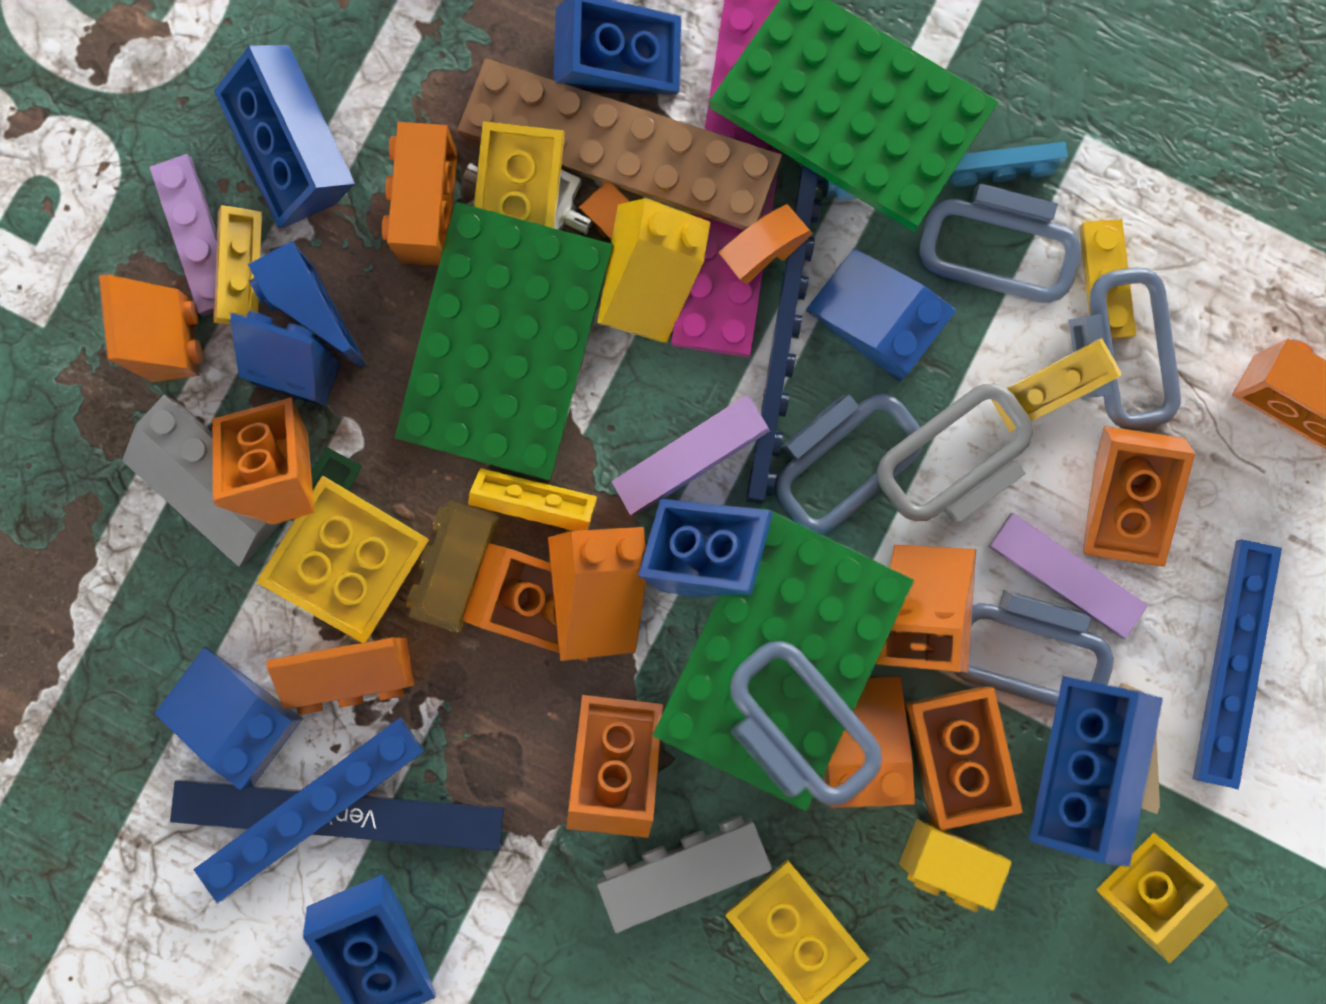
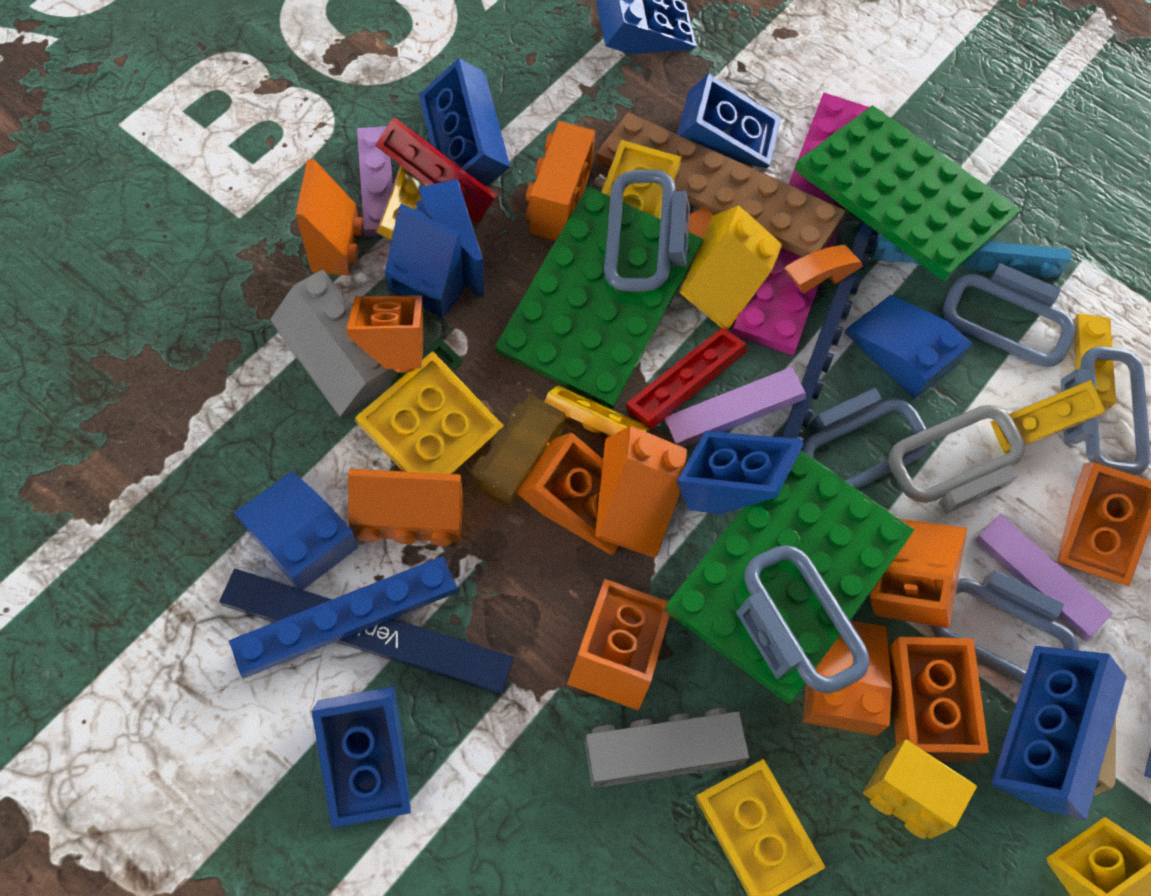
camera: 10 degrees right, 20 degrees down
none -> red plate [375,118,498,223]
none -> sand blue bar [604,170,690,292]
none -> red plate [626,327,747,430]

